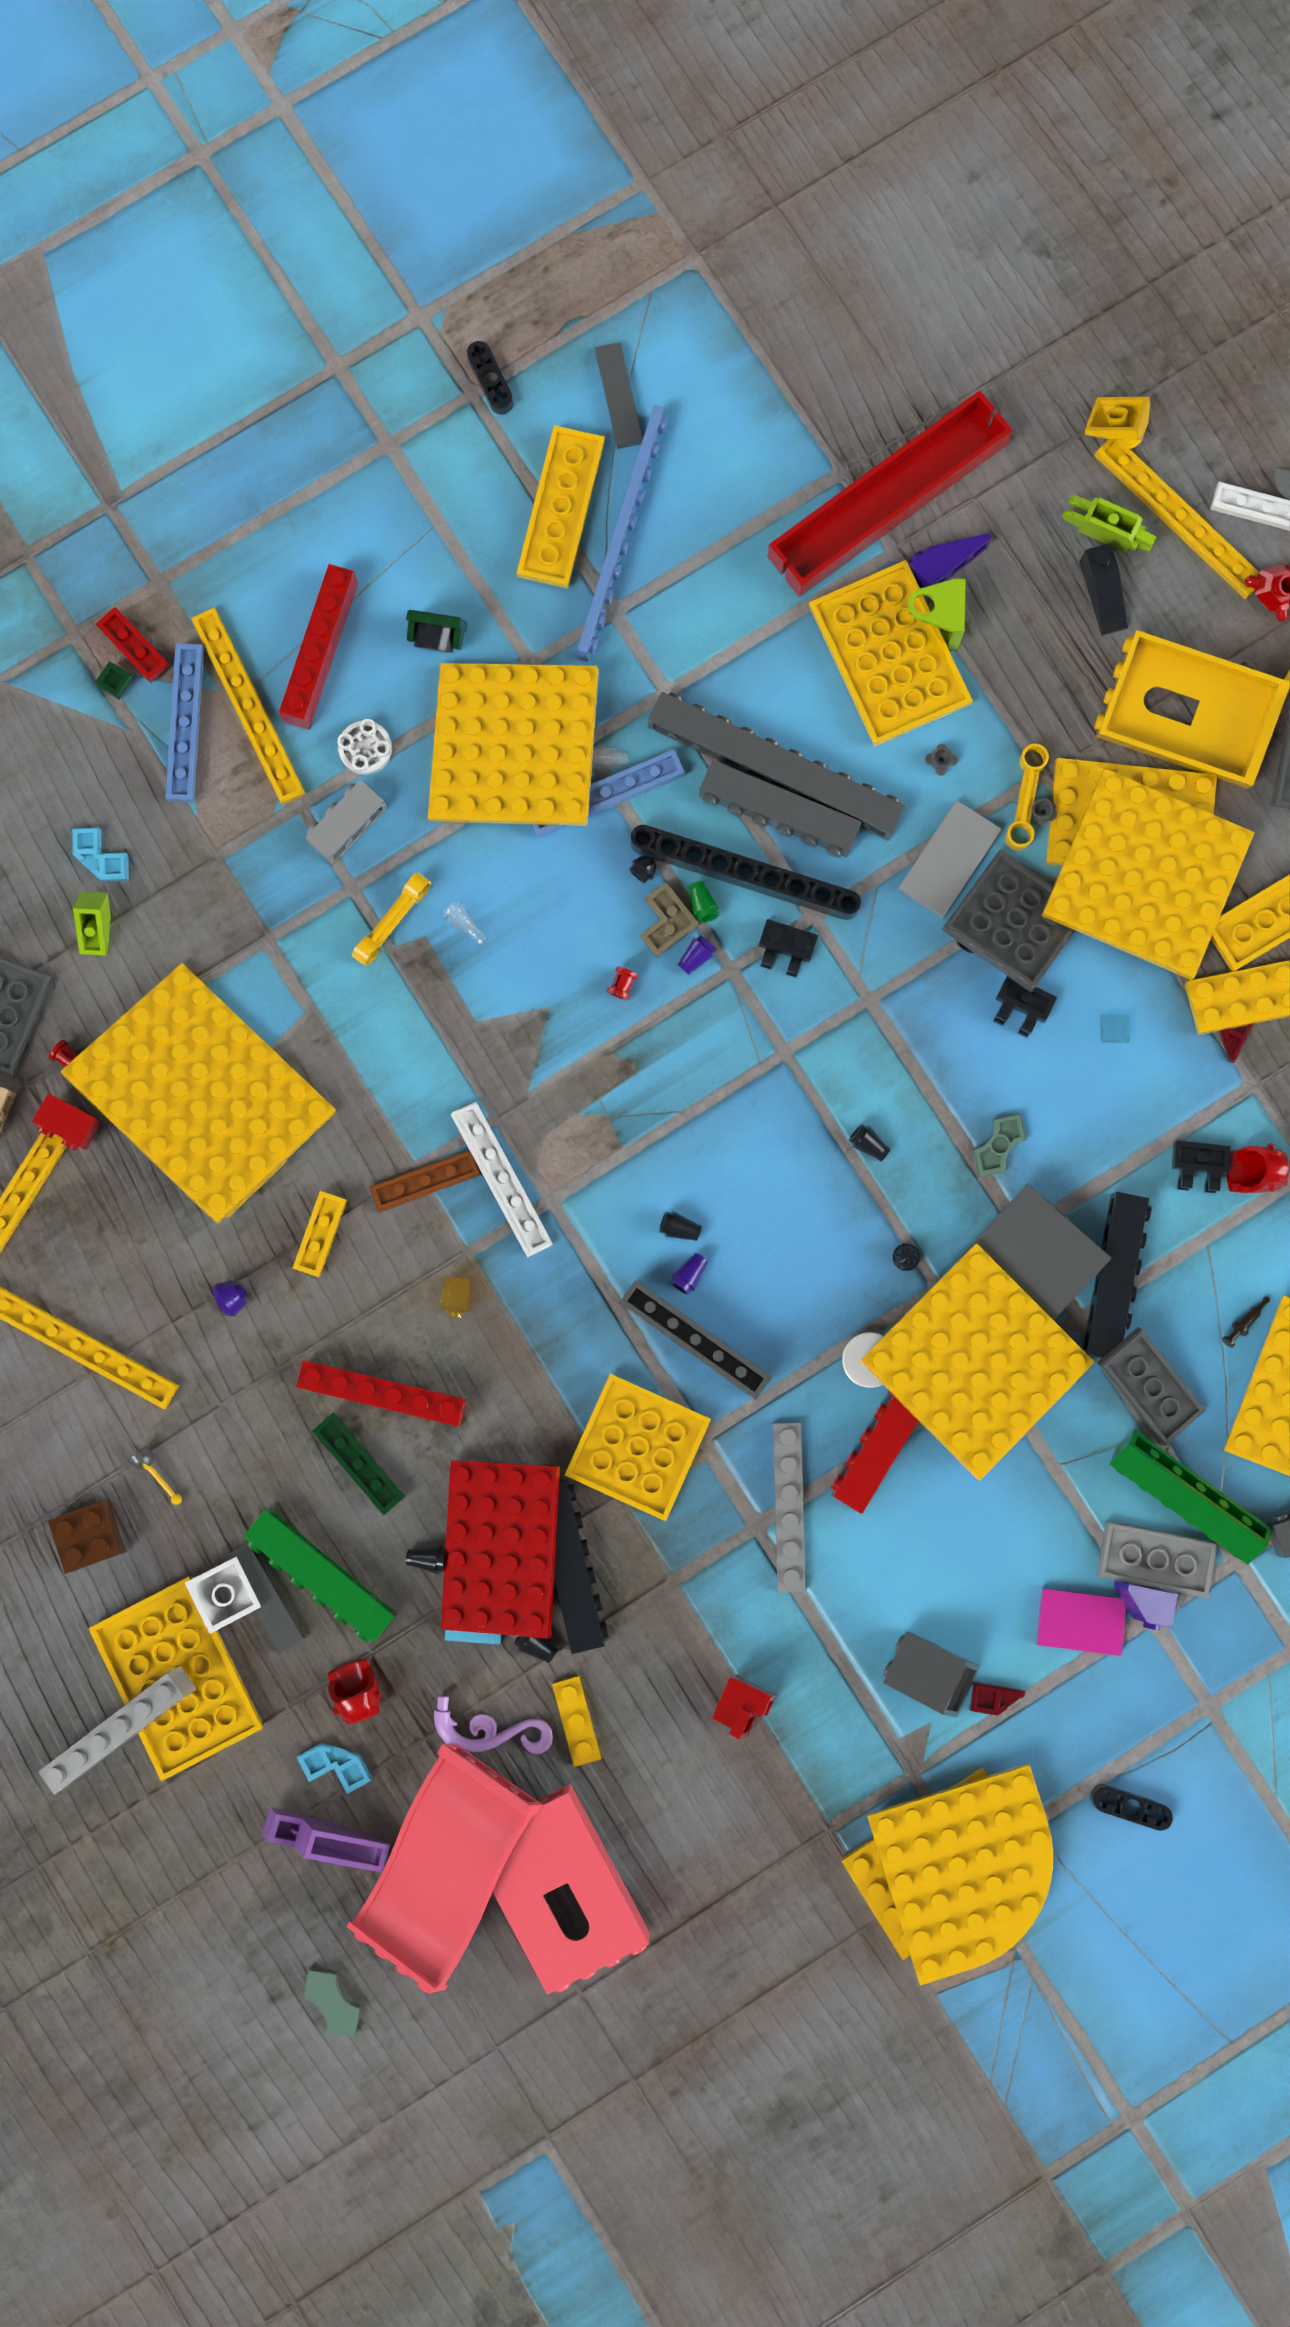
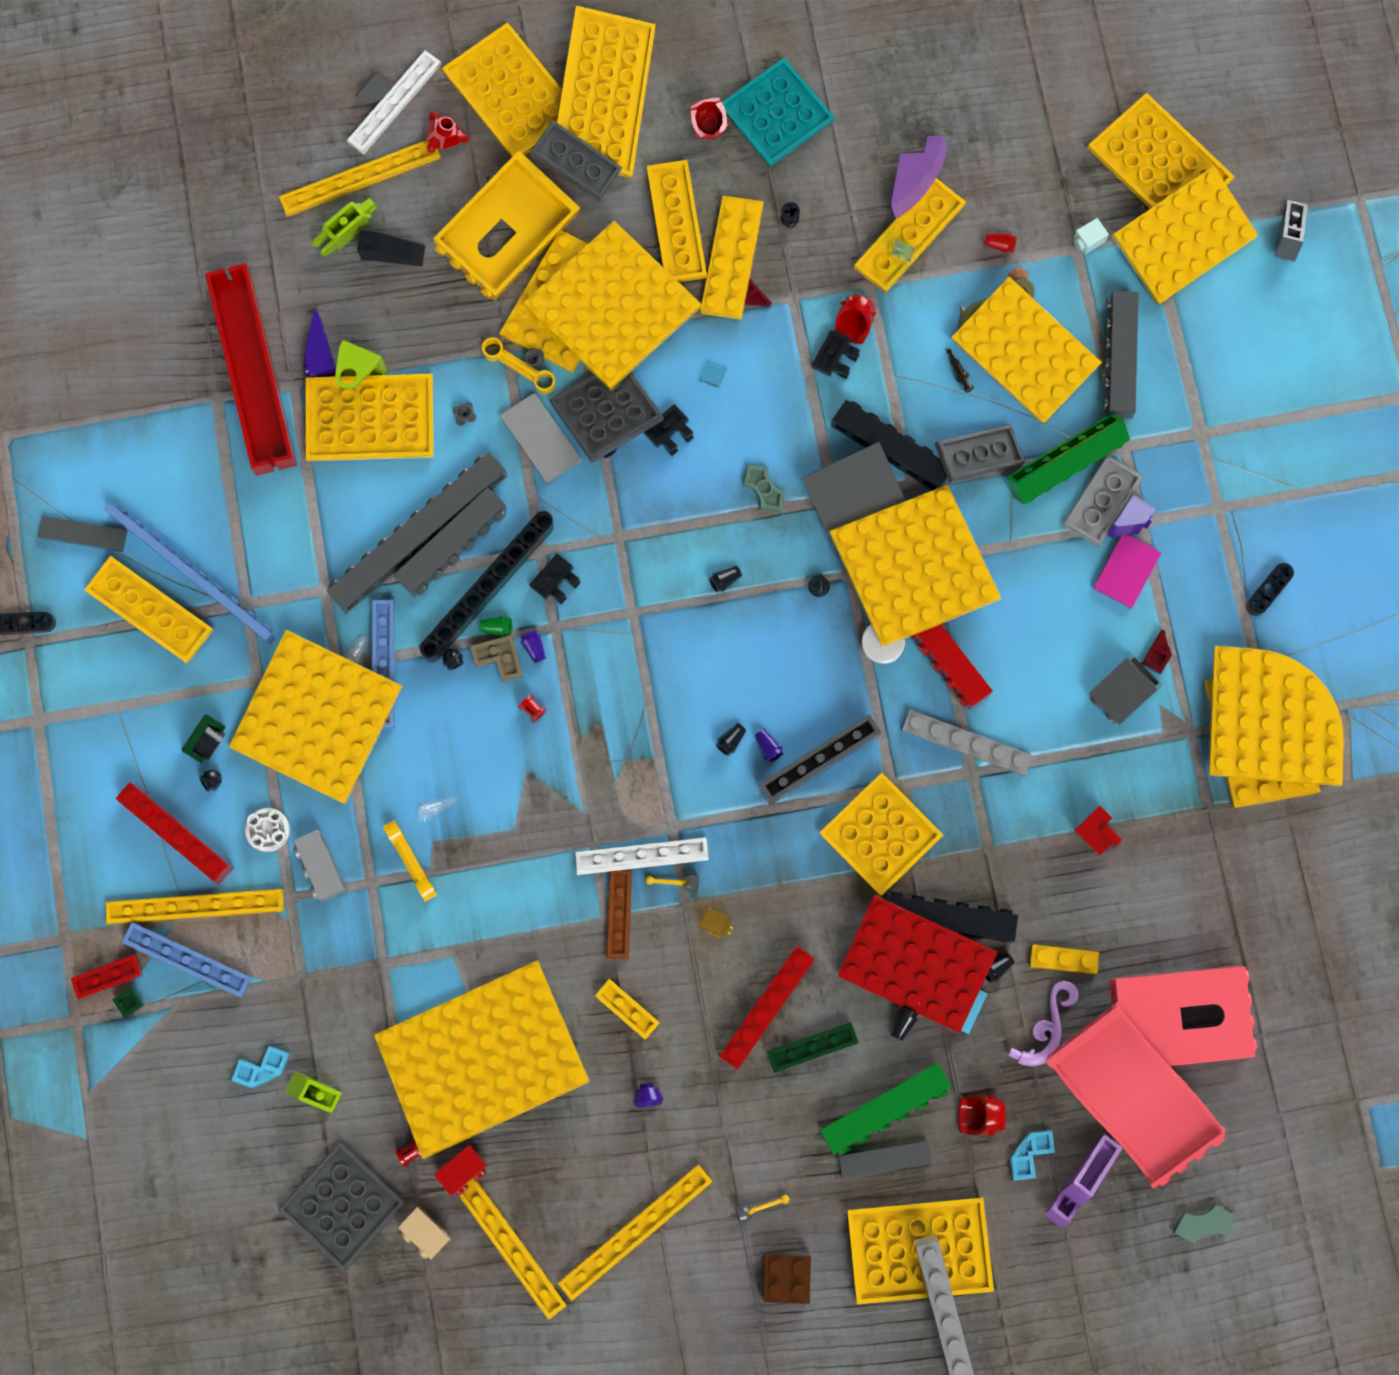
camera: 70 degrees left, 5 degrees down
white slope [185,1556,261,1634] -> none
yellow slope [1085,397,1150,449] -> none
none -> black plate [199,769,222,792]
none -> hinge [646,875,699,893]

